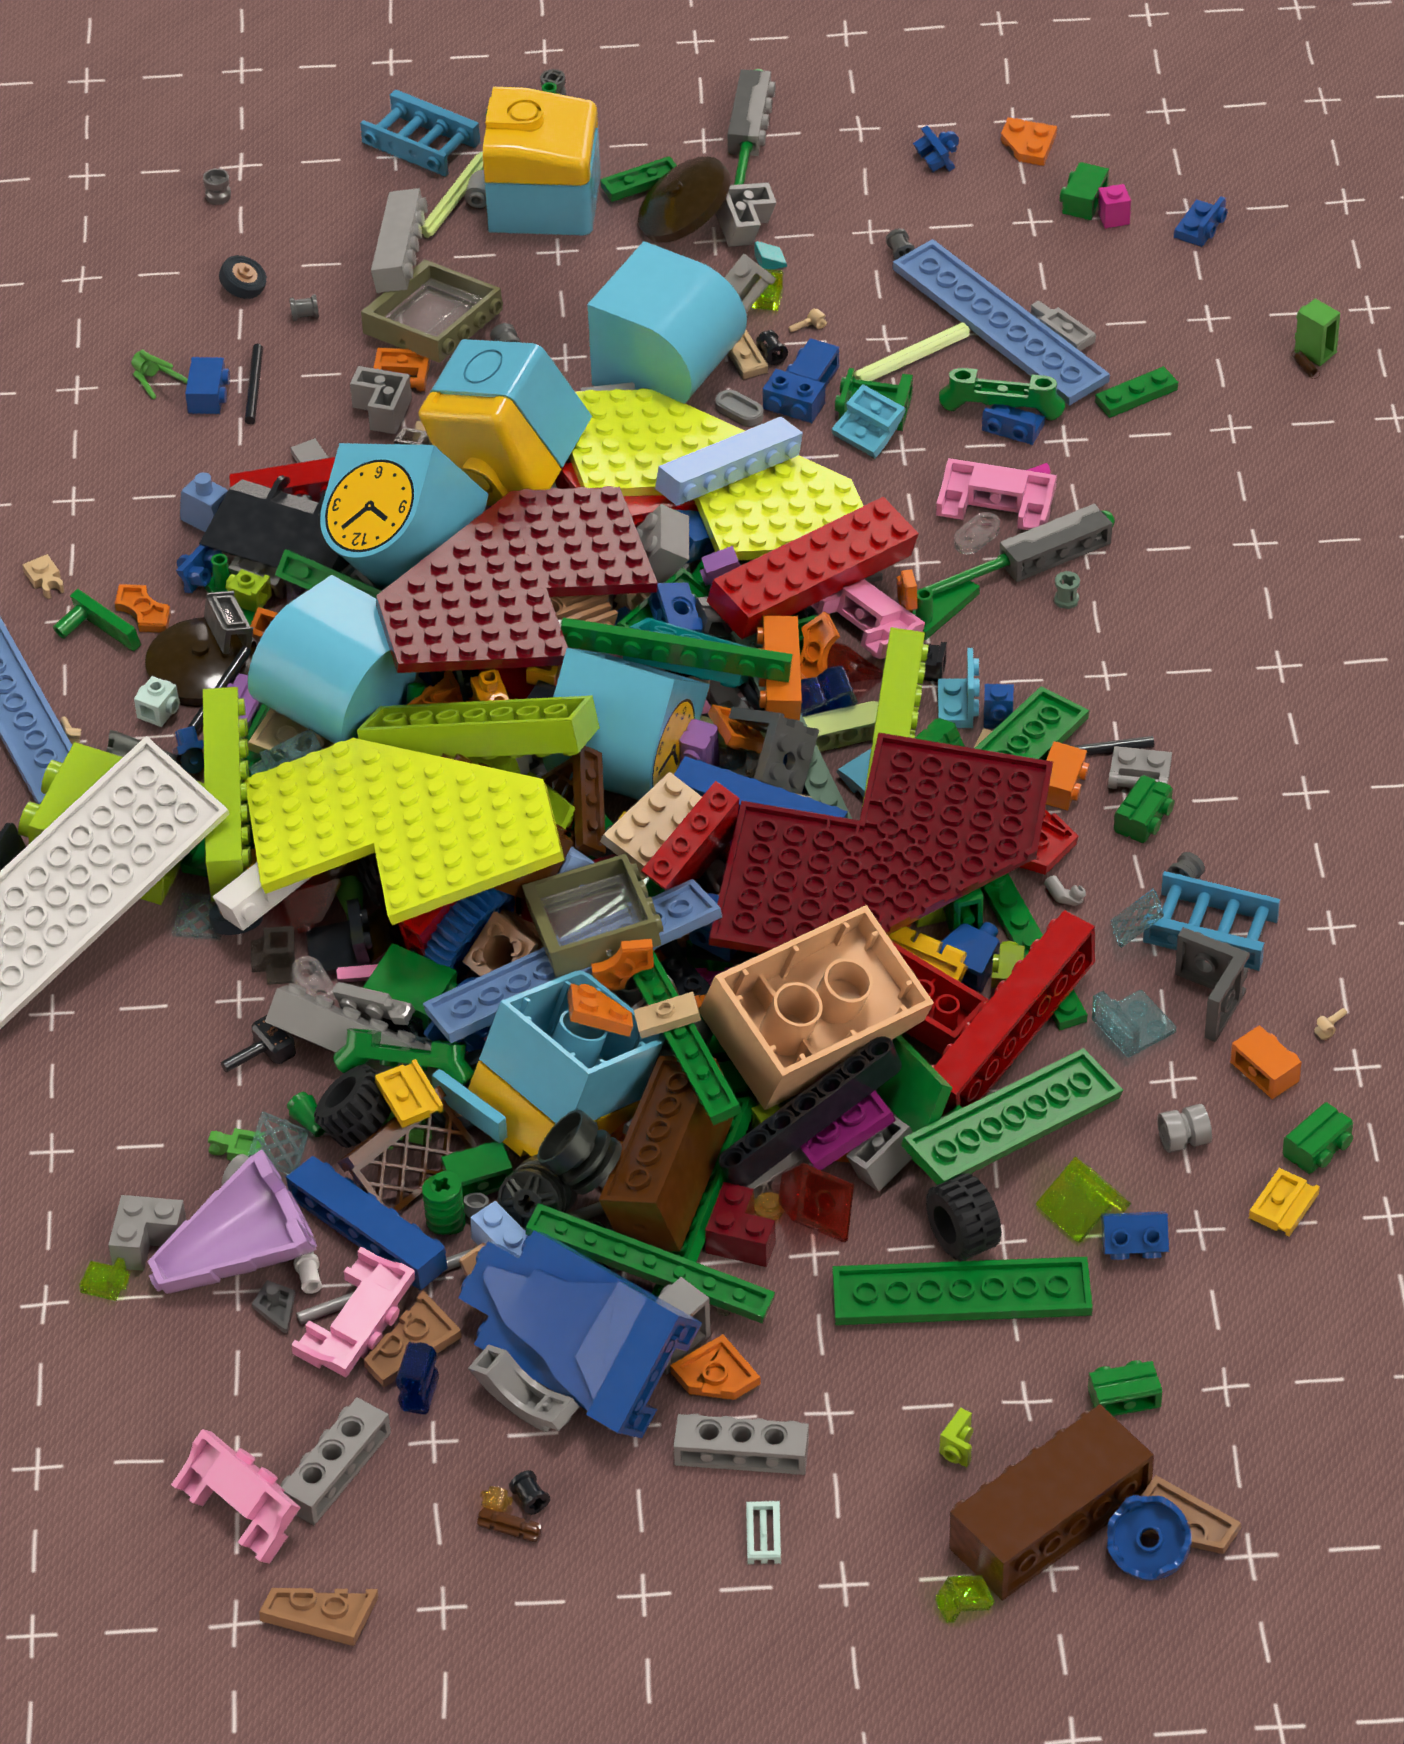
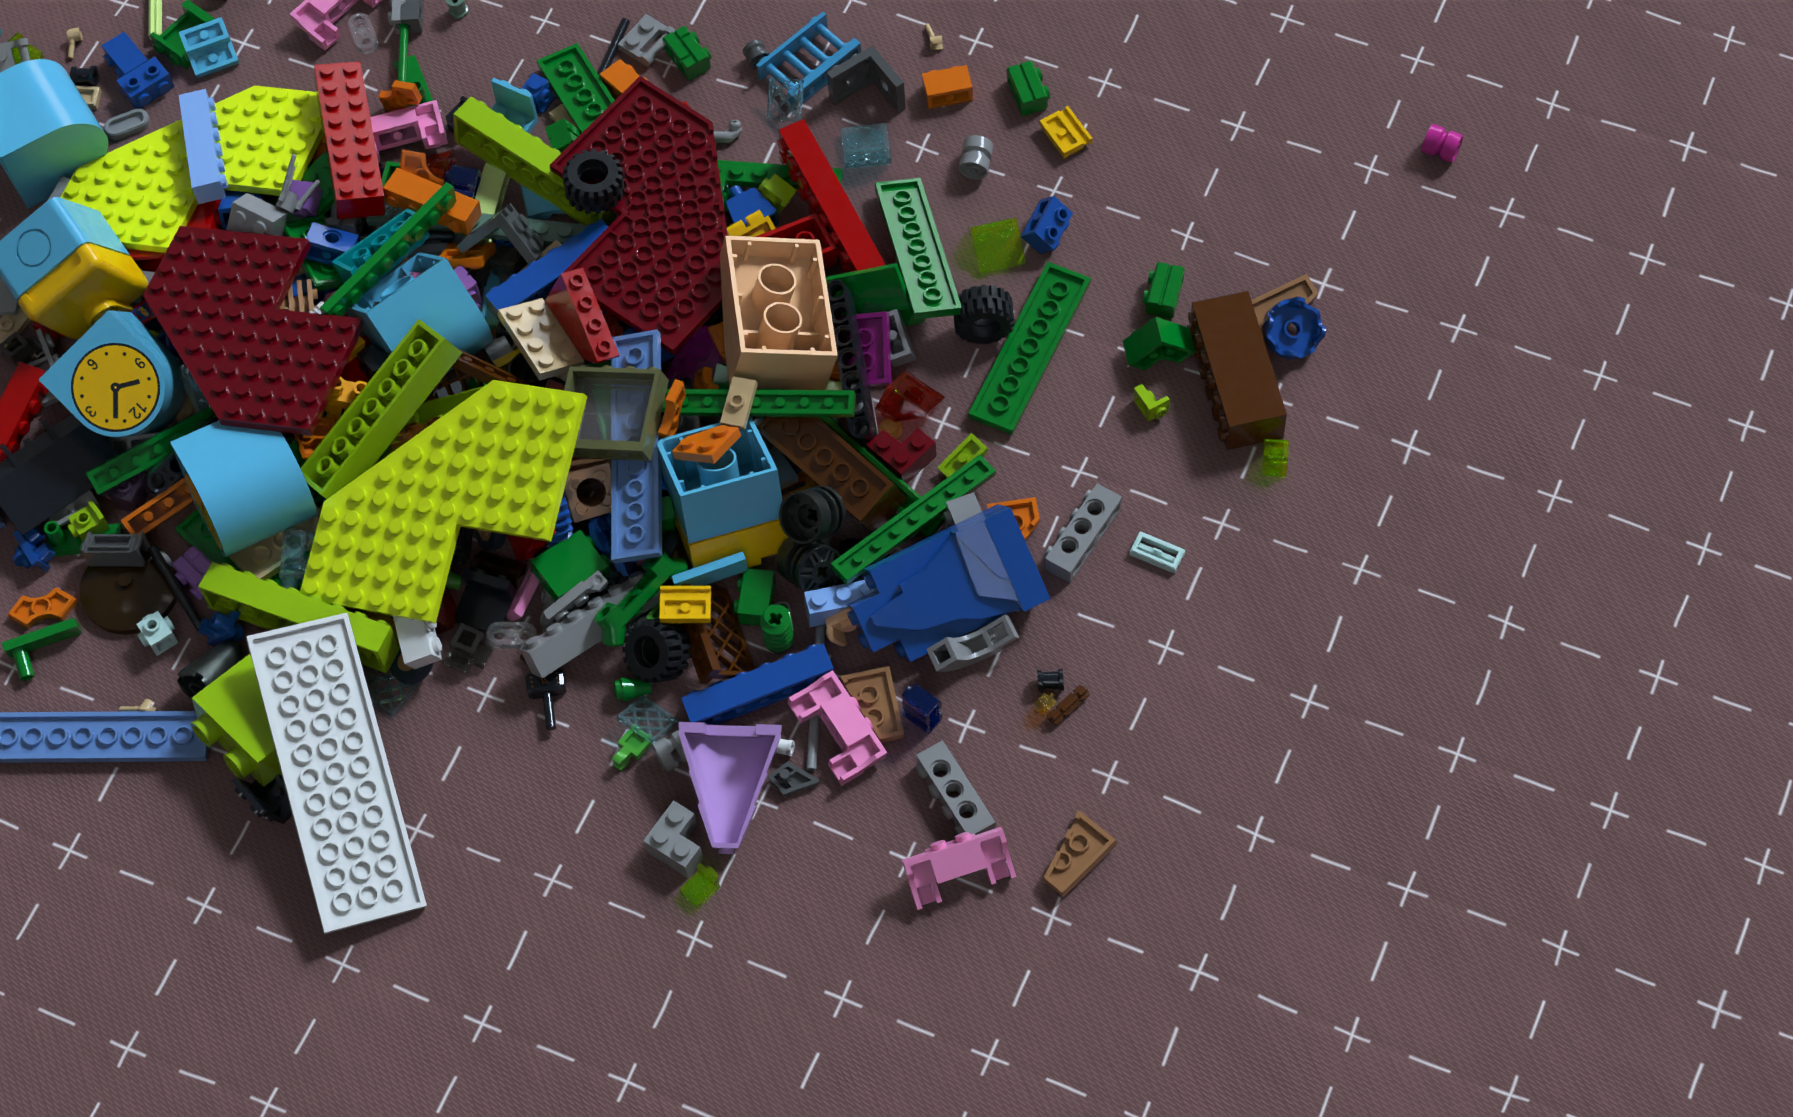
camera: 60 degrees left, 15 degrees up
none -> light grey plant [275,154,320,214]
none -> black tyre [563,149,624,214]
none -> lime plate [937,433,989,478]
none -> green brick [1123,317,1195,370]

